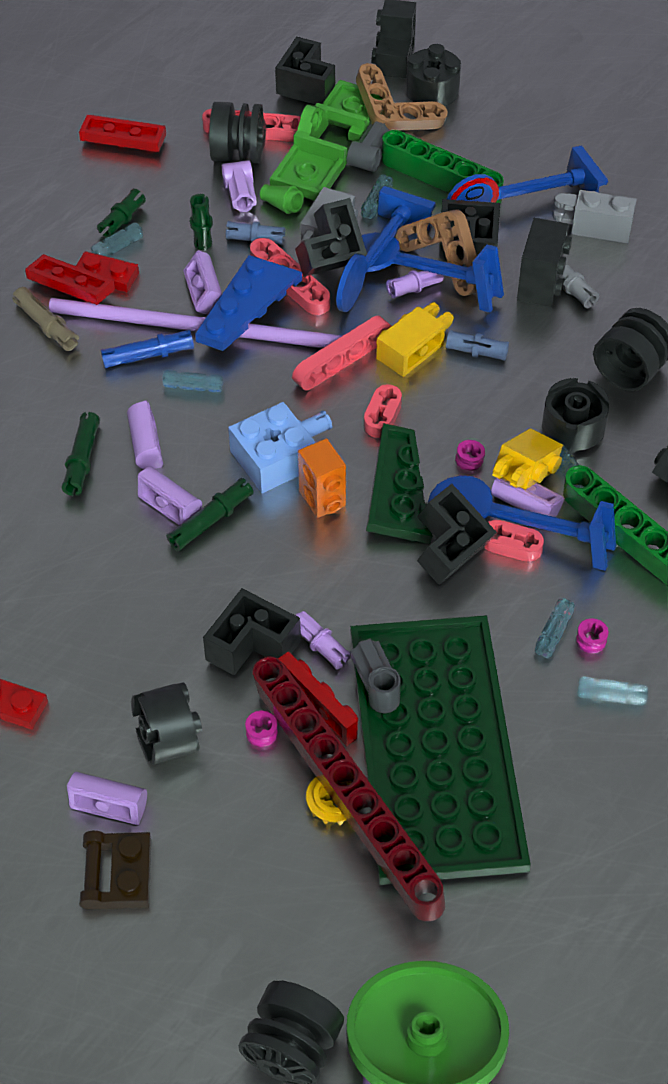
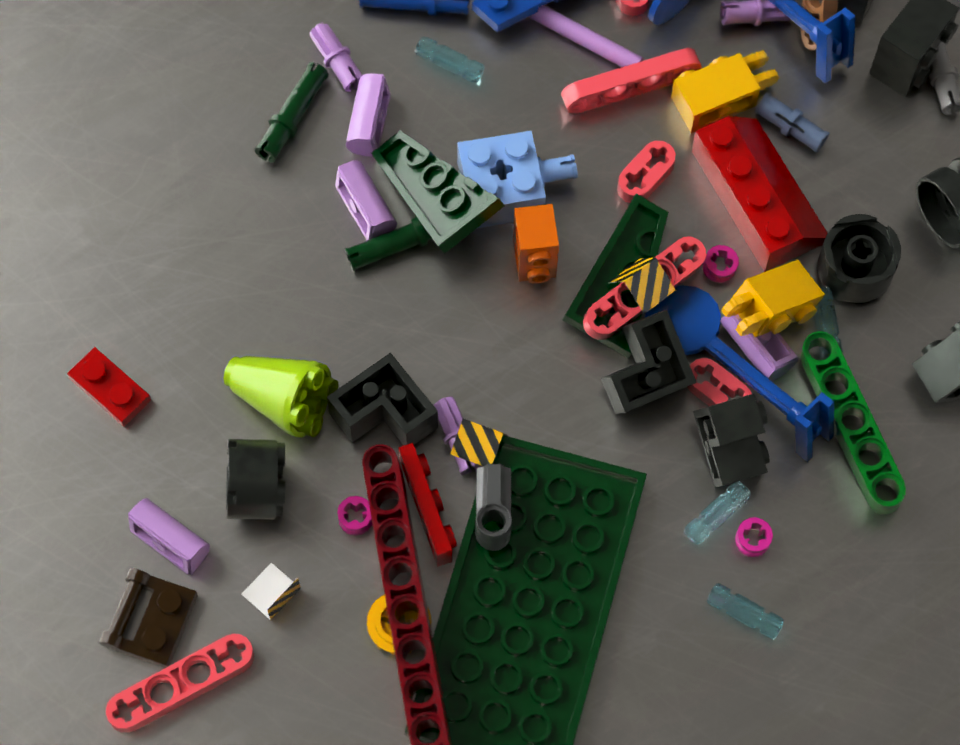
camera: 20 degrees right, 15 degrees up
none -> coral beam [105,634,254,733]
none -> lime cone [223,356,339,438]
none -> white sticker [241,563,301,620]
none -> lavender axle [310,23,363,92]
none -> wing [371,130,505,254]
none -> sticker [450,419,507,466]
none -> coral beam [583,236,706,340]
none -> sticker [608,258,676,314]
none -> red slope [691,116,828,272]
none -> pearl dark grey brick [693,394,770,487]

